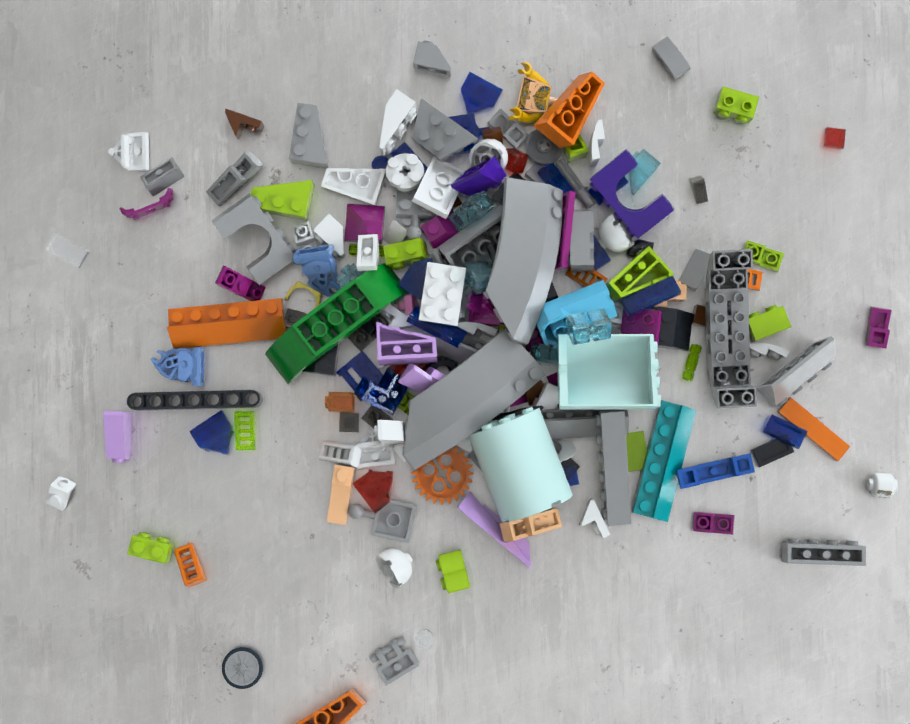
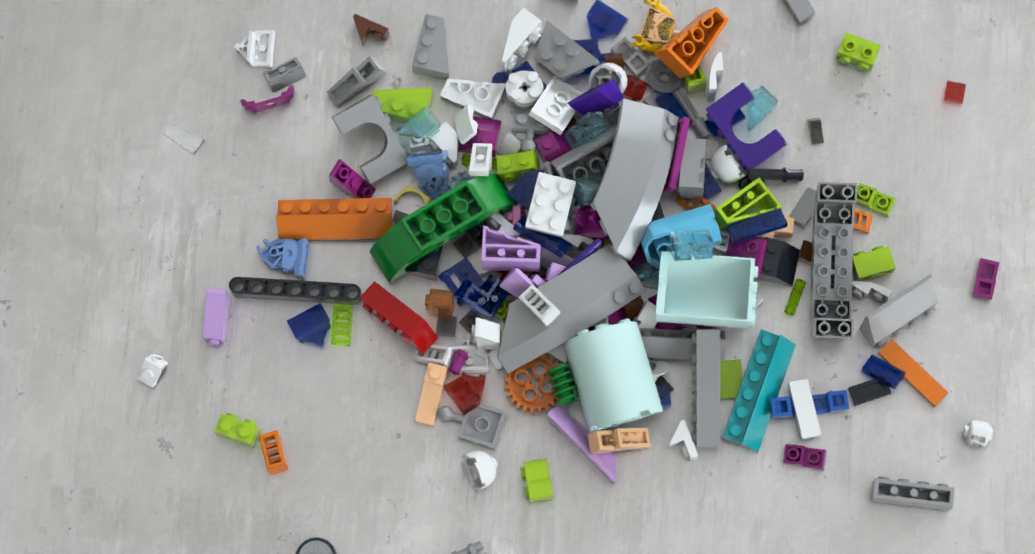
camera: 10 degrees right, 10 degrees down
none -> red wedge [359,281,438,355]
none -> clear light blue slope [397,106,441,138]
none -> magenta pin [448,349,468,375]
none -> white slope [455,104,478,144]
none -> white slope [518,284,560,326]
none -> lavender slope [544,263,566,282]
none -> green piece [547,363,580,406]
none -> dark purple bar [558,238,603,275]
none -> black axle [747,167,804,183]
none -> white tile [788,378,821,440]

